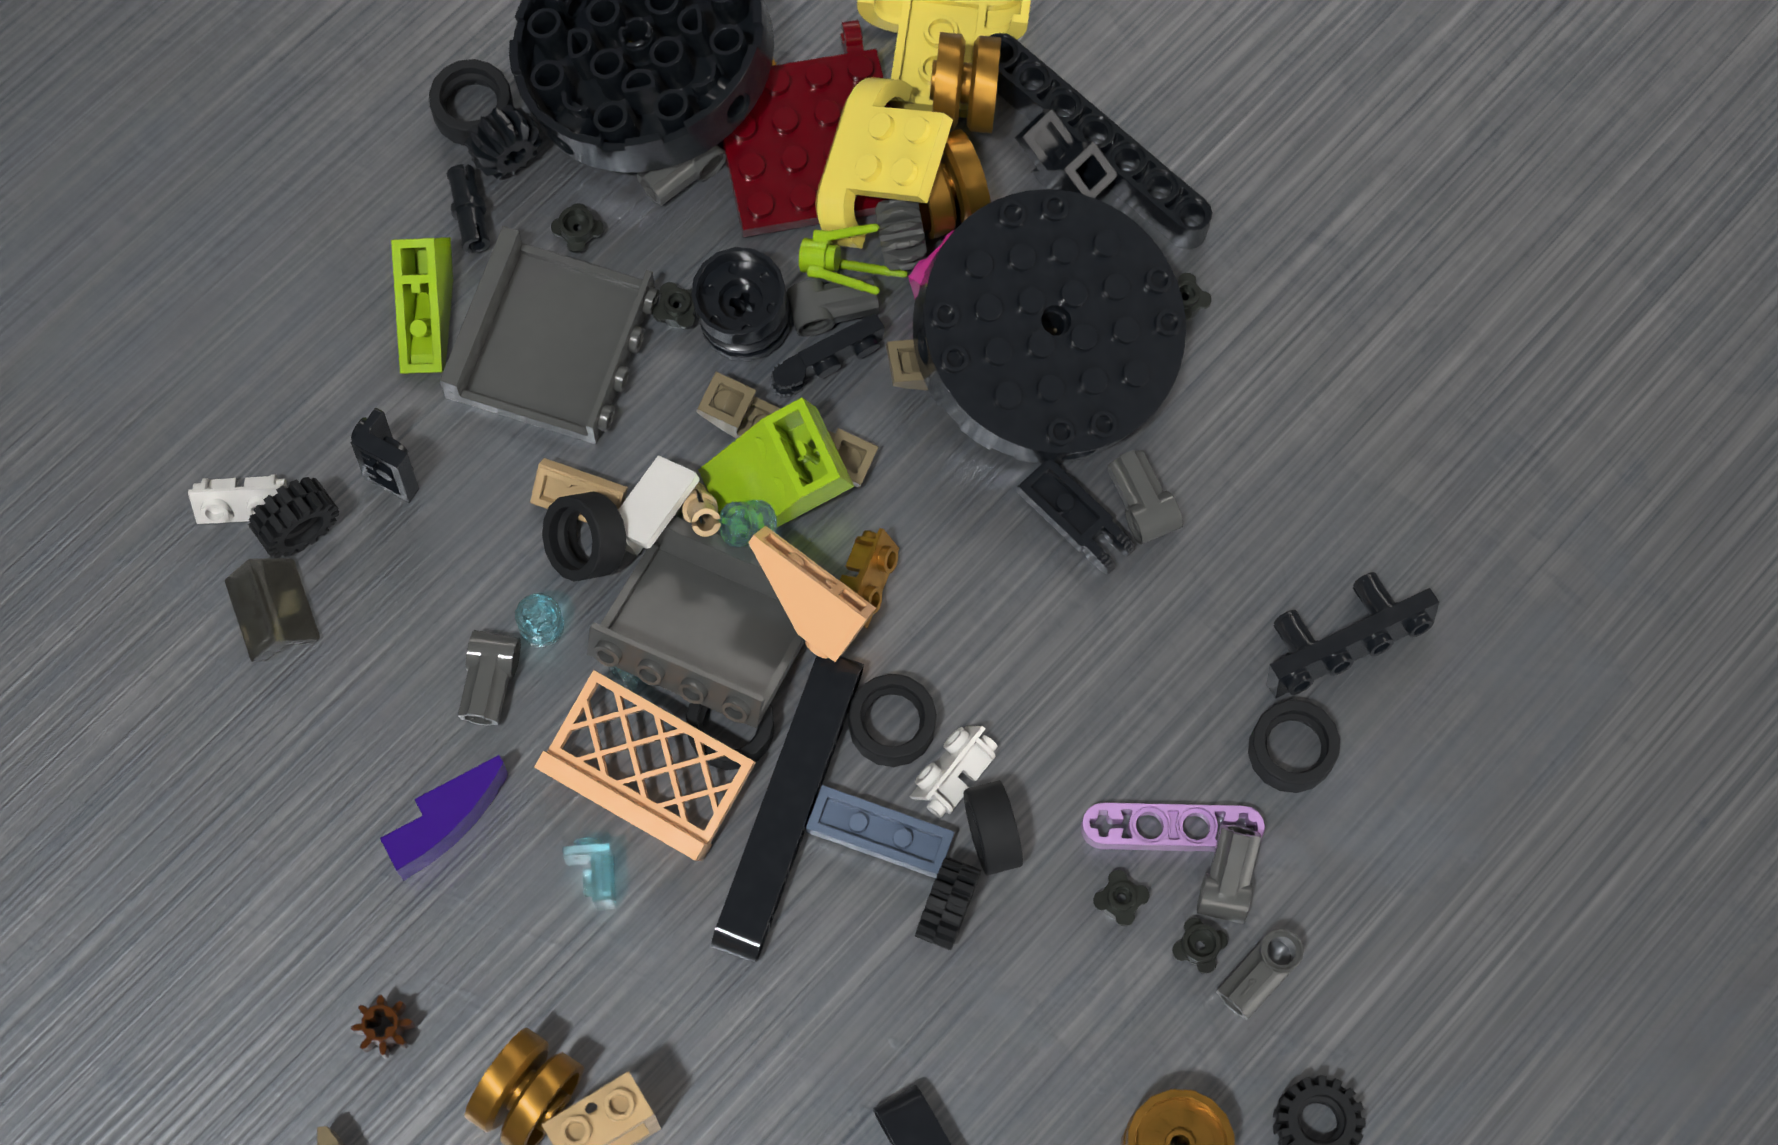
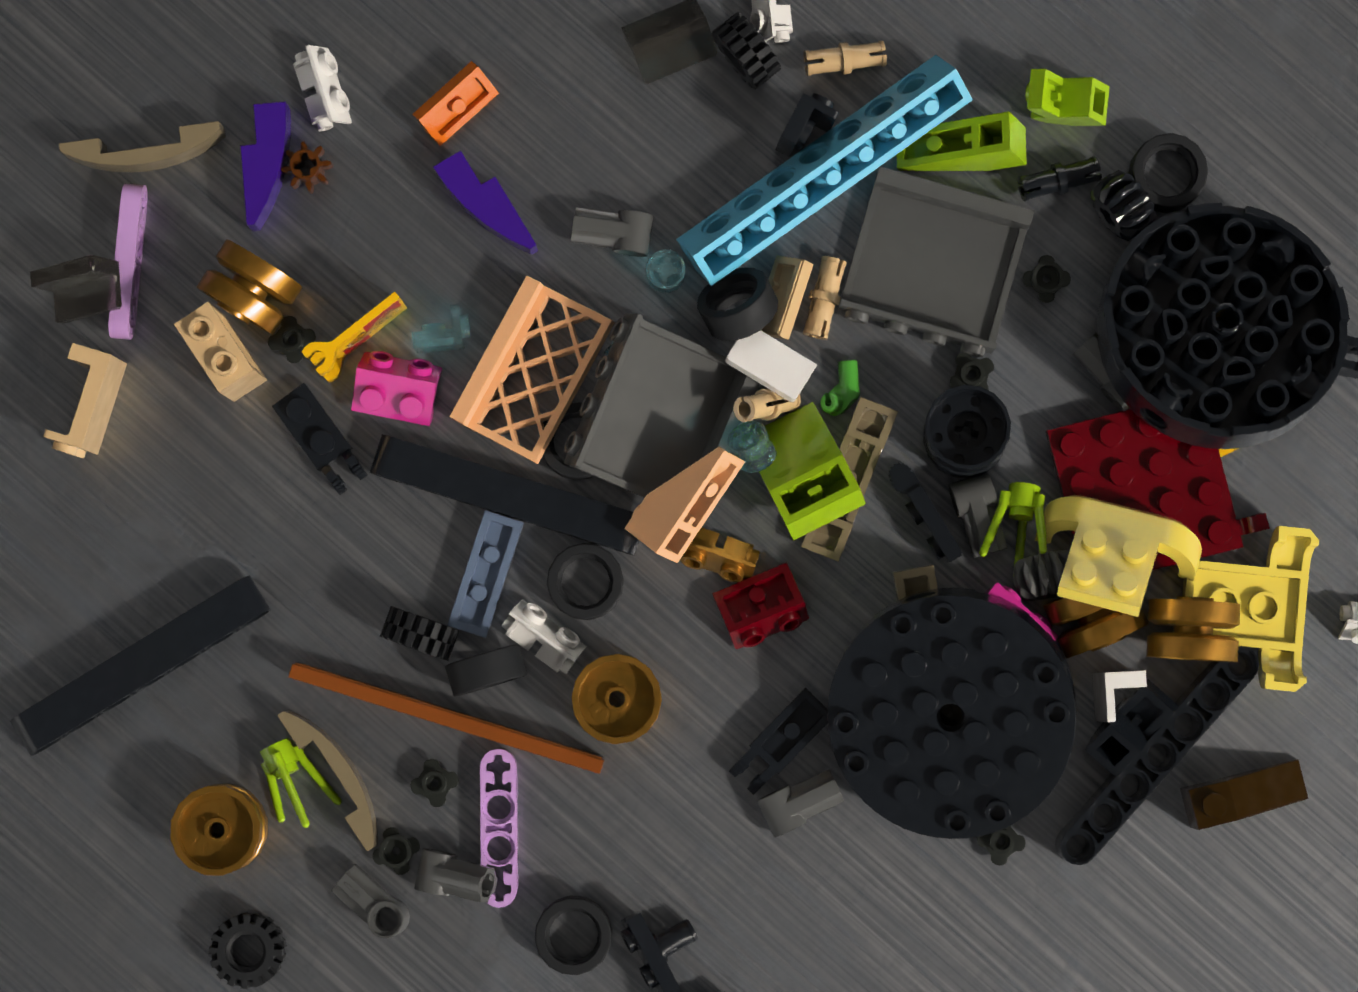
camera: 90 degrees right, 15 degrees up
none -> dark purple slope [240,102,291,231]
none -> lime plant [260,738,342,828]
none -> pearl dark grey plate [268,316,316,364]
none -> black hinge [272,383,368,495]
none -> dark tan slope [277,710,378,851]
none -> dark orange tile [288,662,605,774]
none -> white hinge [293,45,352,132]
none -> yellow flag [302,292,407,383]
none -> dark pink bracket [351,351,442,426]
none -> orange plate [412,61,499,146]
none -> pearl gold wheel [571,654,662,744]
none -> medium azure brick [676,55,973,286]
none -> dark red bracket [712,562,809,649]
none -> tan pin [802,256,847,340]
none -> tan pin [803,40,887,76]
none -> bright green arm [820,360,860,416]
none -> lime brick [1025,69,1110,126]
none -> white panel [1092,670,1147,722]
none -> dark brown slope [1180,759,1309,830]

